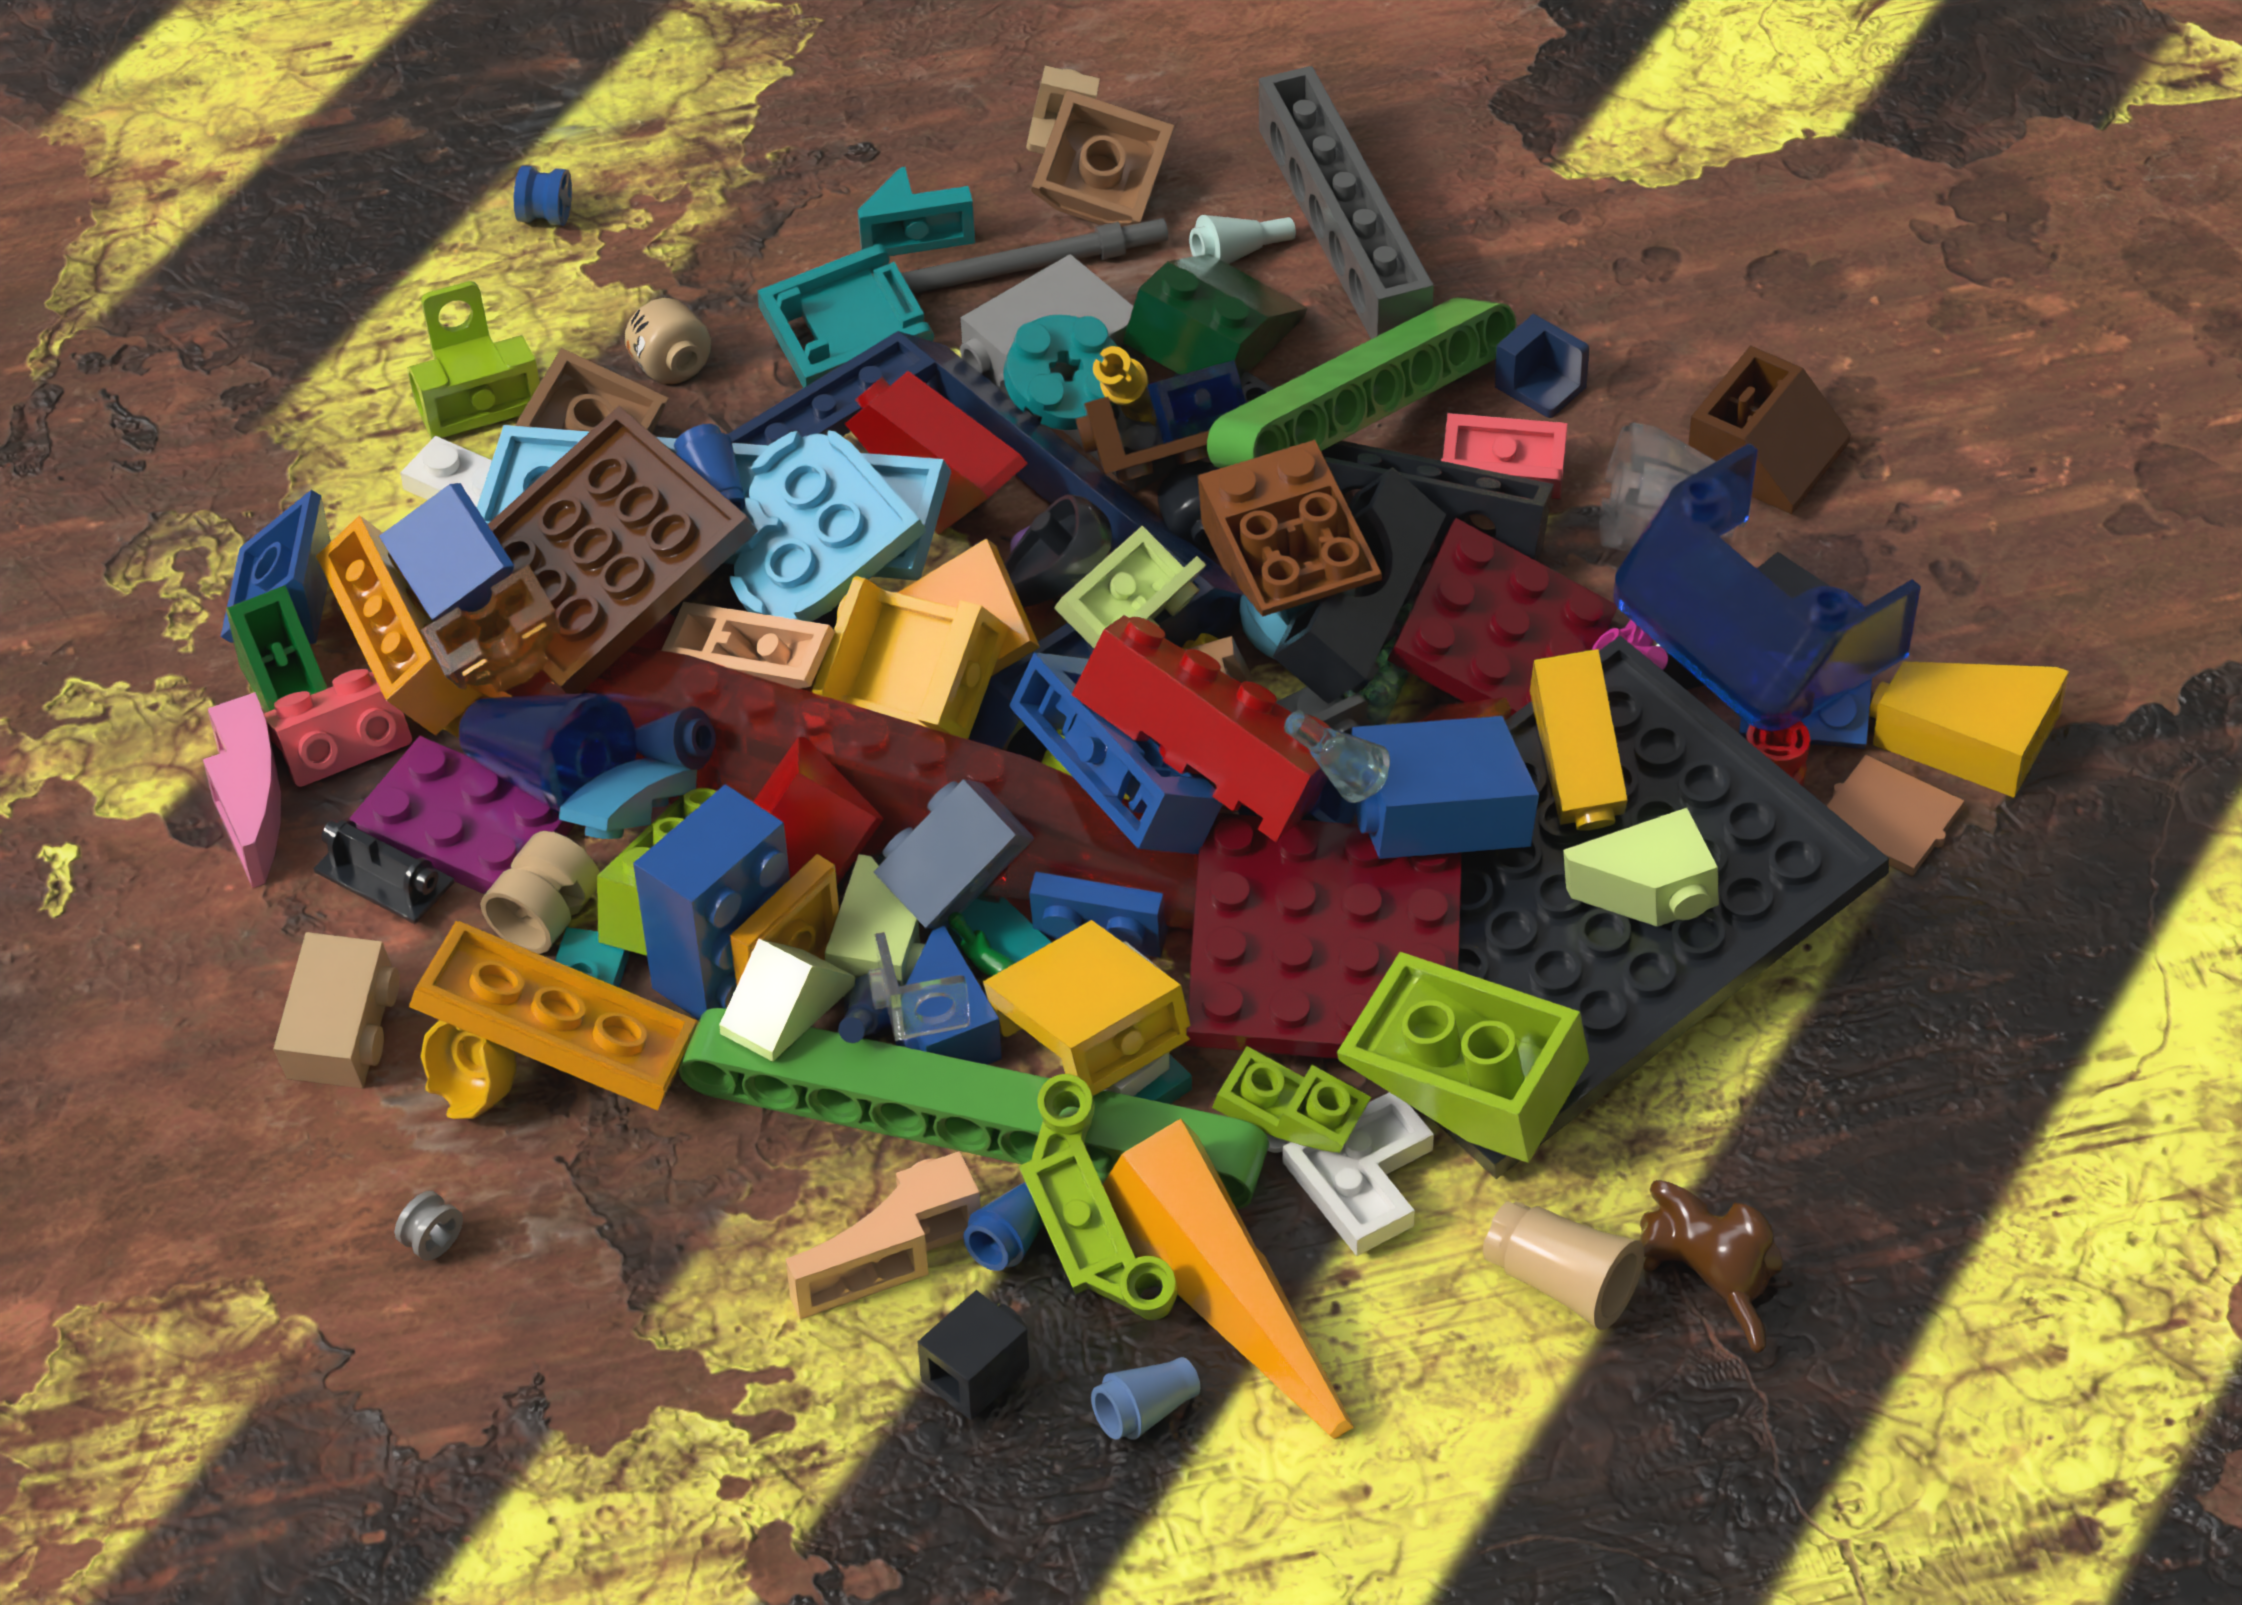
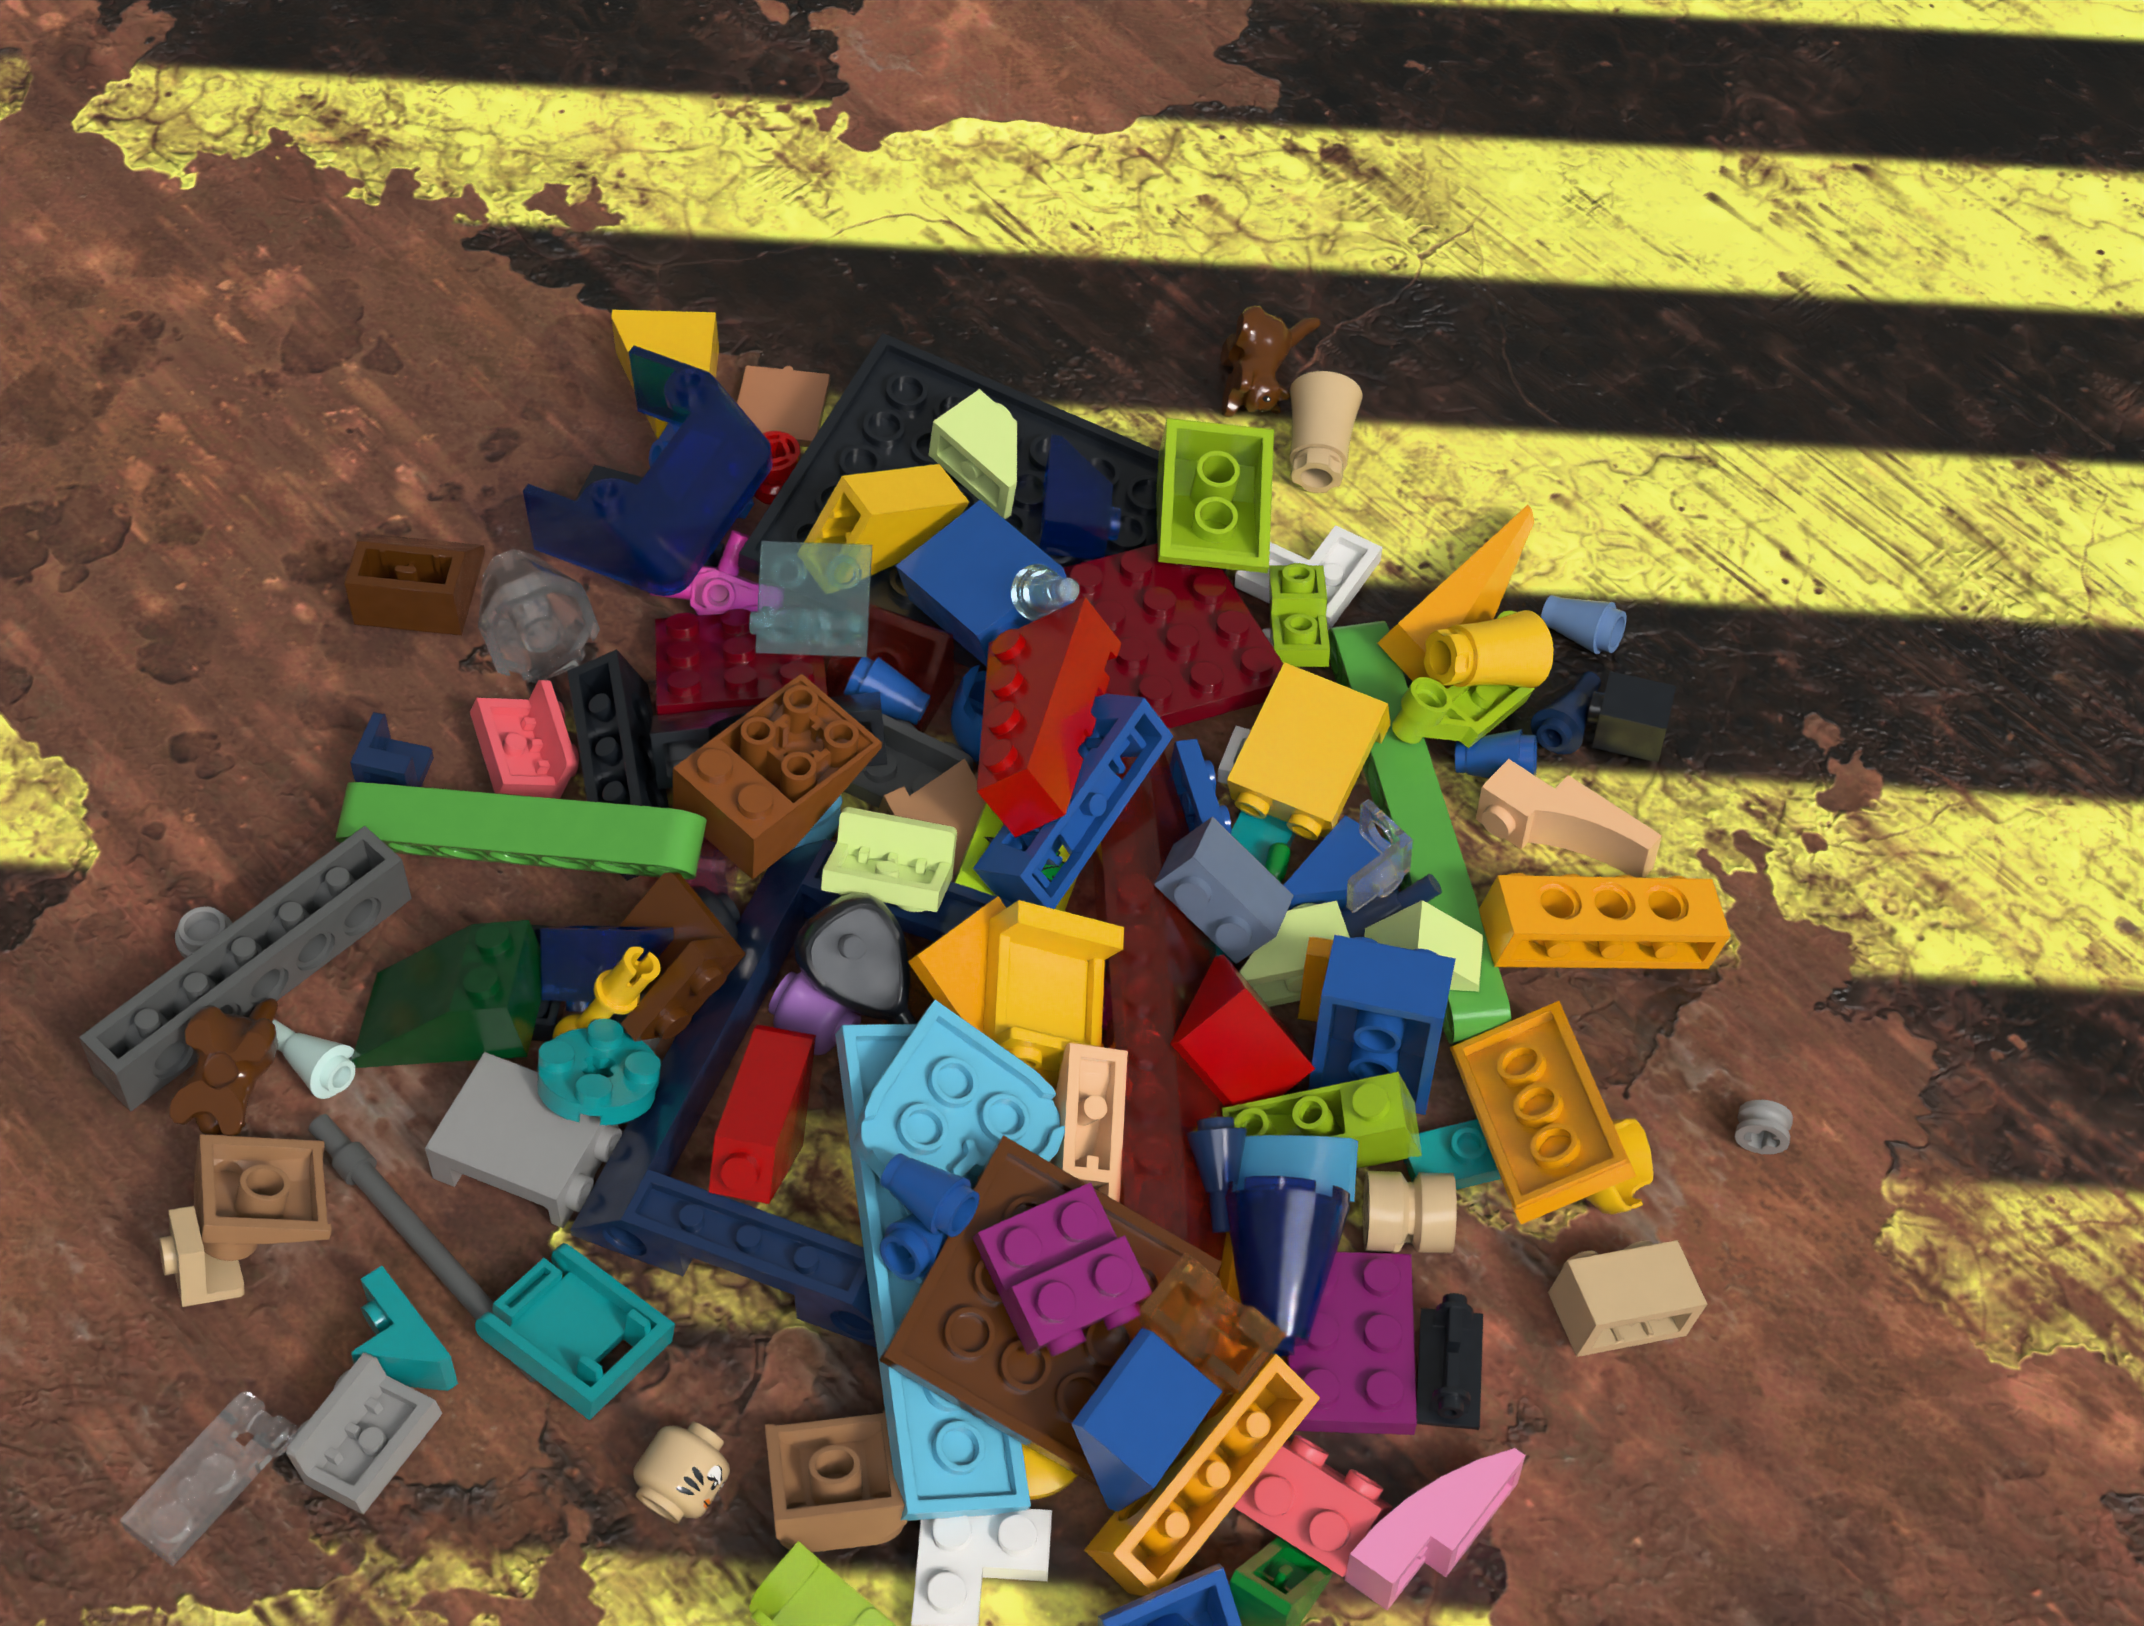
camera: 120 degrees left, 5 degrees up
none -> clear plate [120,1391,298,1566]
none -> reddish brown animal [169,998,279,1136]
none -> light grey plate [175,907,232,958]
none -> light grey bracket [286,1353,443,1514]
none -> clear light blue hinge [749,541,872,657]
none -> blue cone [844,656,931,726]
none -> blue cone [880,1153,980,1237]
none -> magenta plate [972,1182,1153,1357]
none -> clear blue slope [1039,435,1121,560]
none -> yellow plant [1423,610,1553,688]
none -> light orange brick [1478,873,1731,969]
none -> dark blue cone [1530,672,1601,754]

